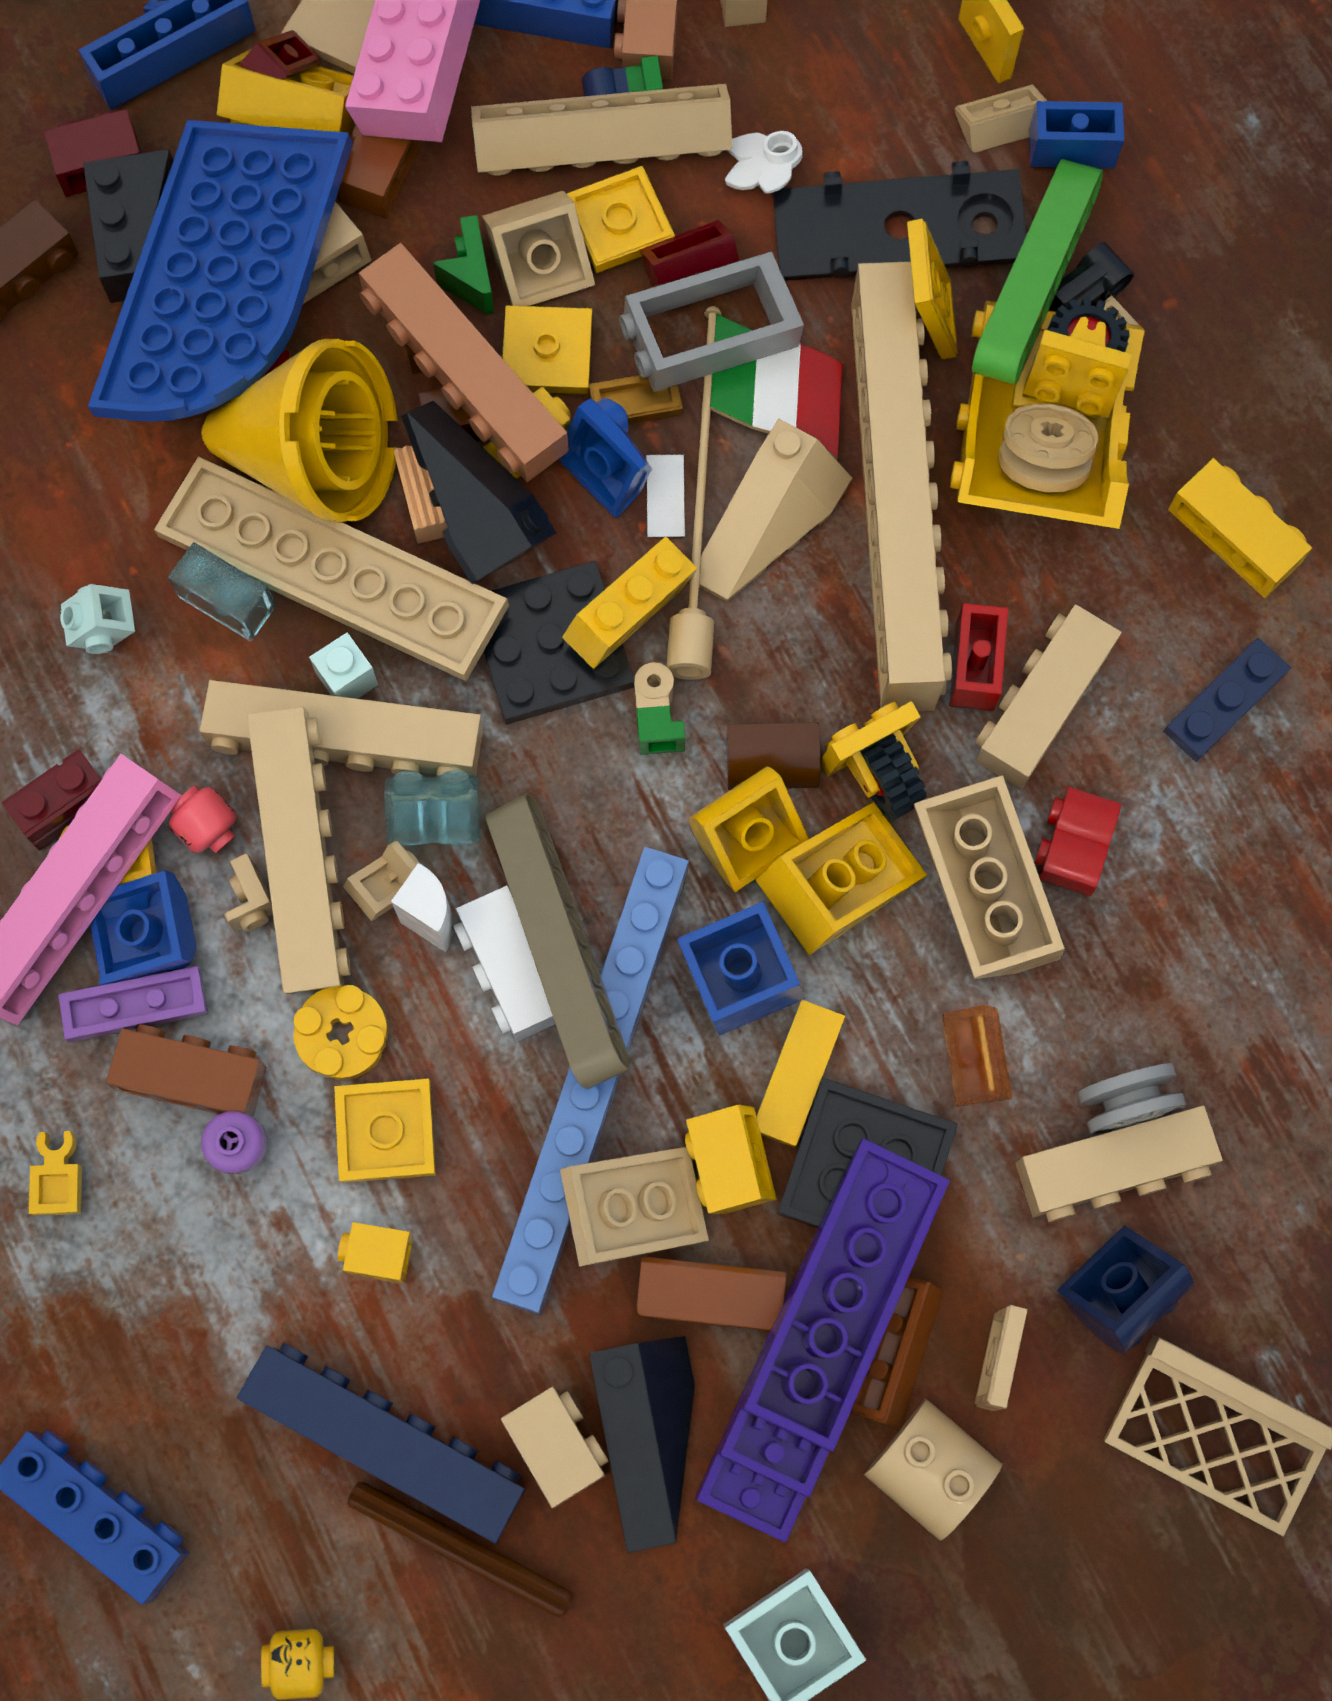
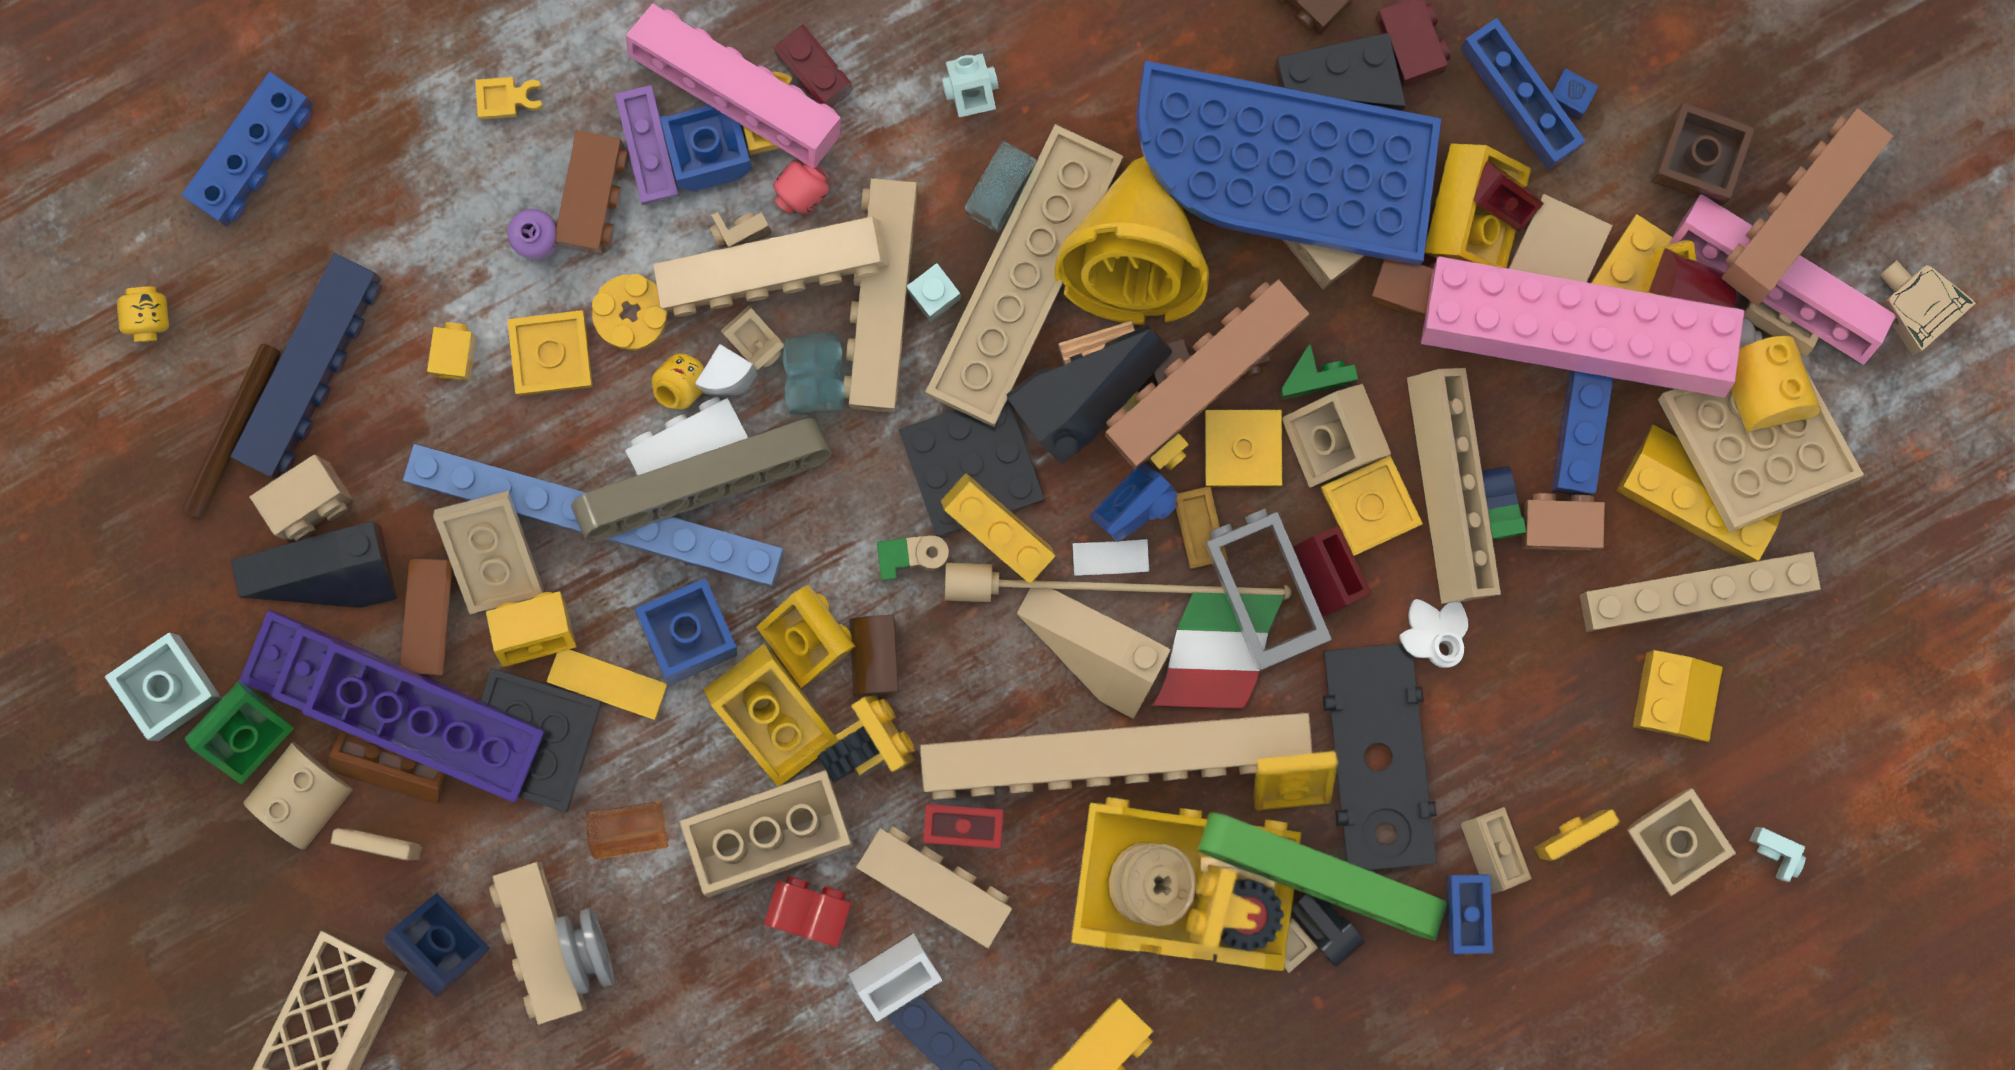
camera: 90 degrees right, 10 degrees up
none -> green brick [185,681,294,785]
none -> yellow head [652,353,704,410]
none -> white brick [849,933,942,1022]

